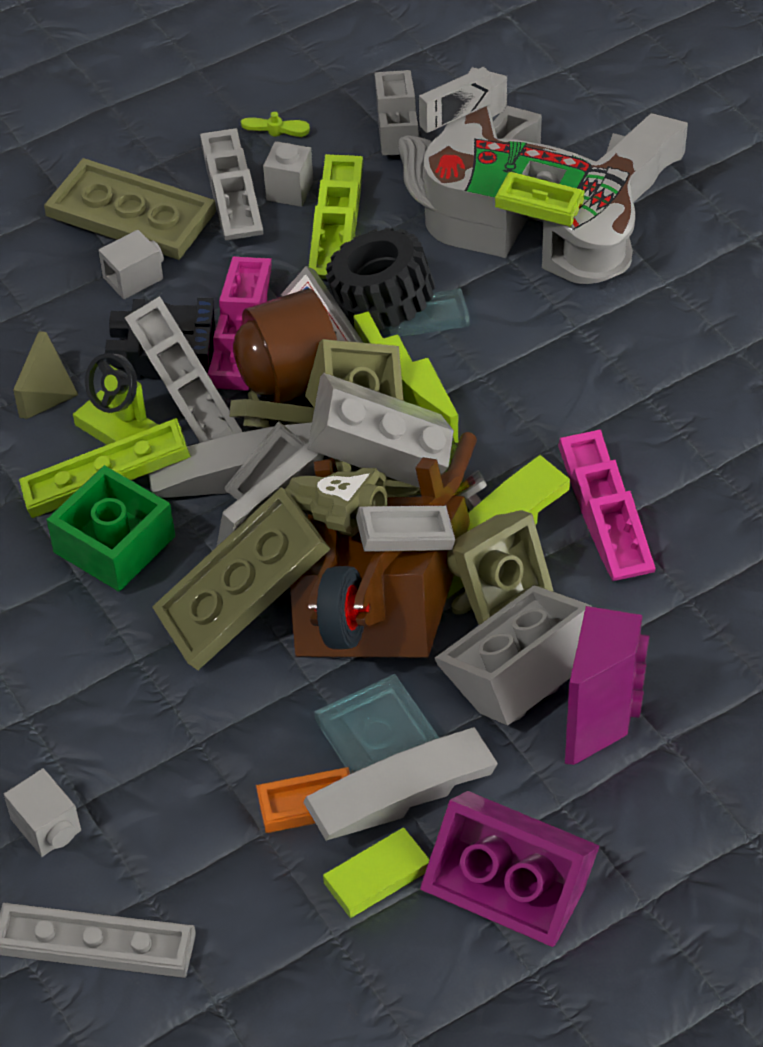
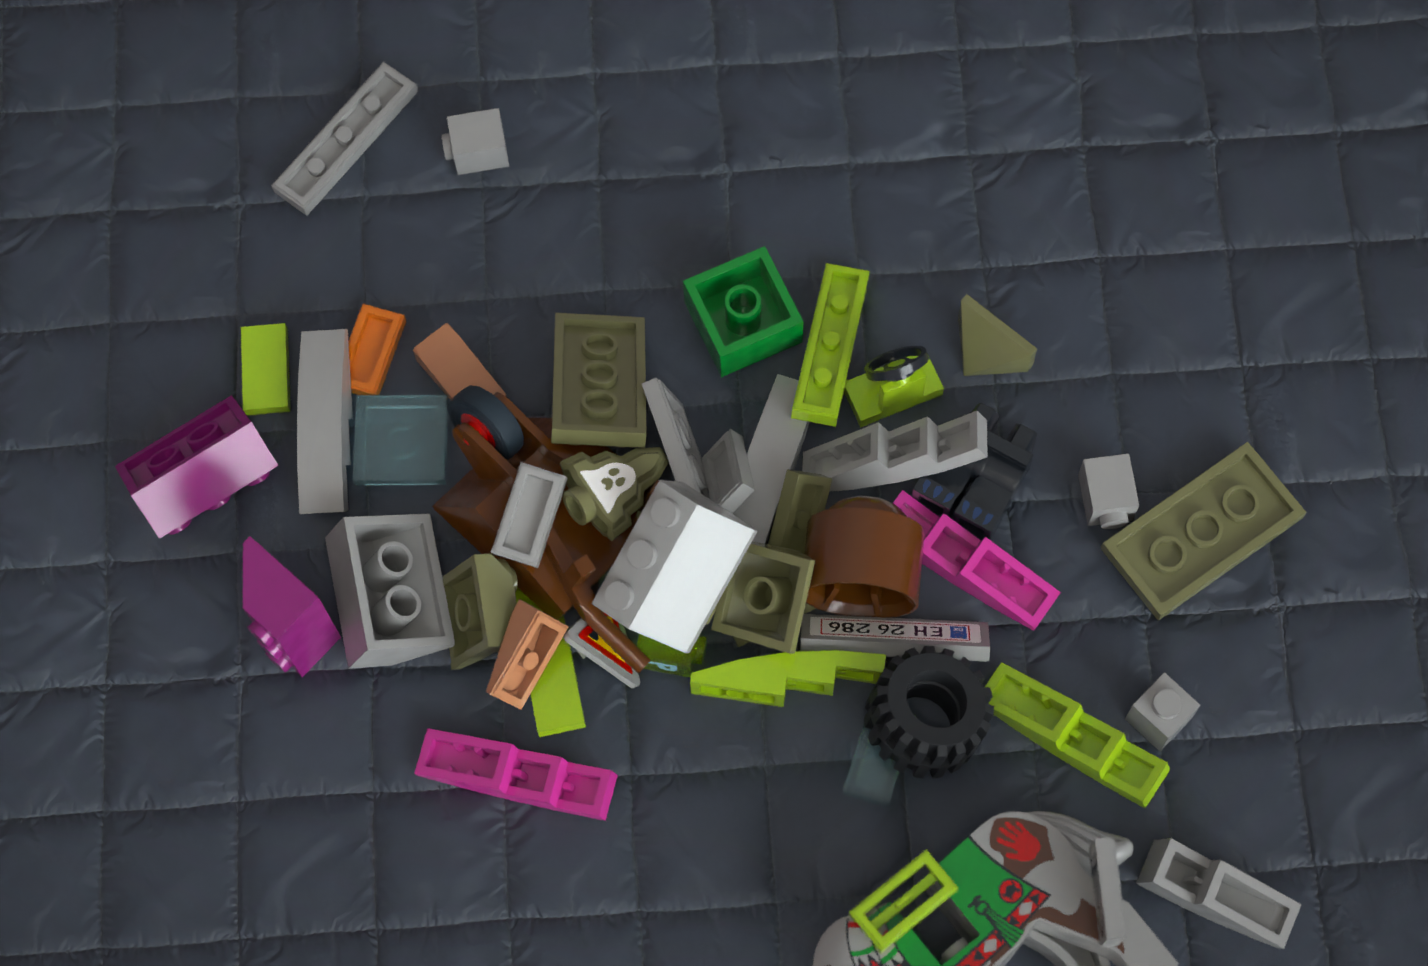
camera: 120 degrees right, 20 degrees up
light grey slope [200,128,263,241] -> none
lime piece [241,112,310,137] -> none
none -> nougat slope [413,323,507,400]
none -> nougat slope [486,599,568,710]

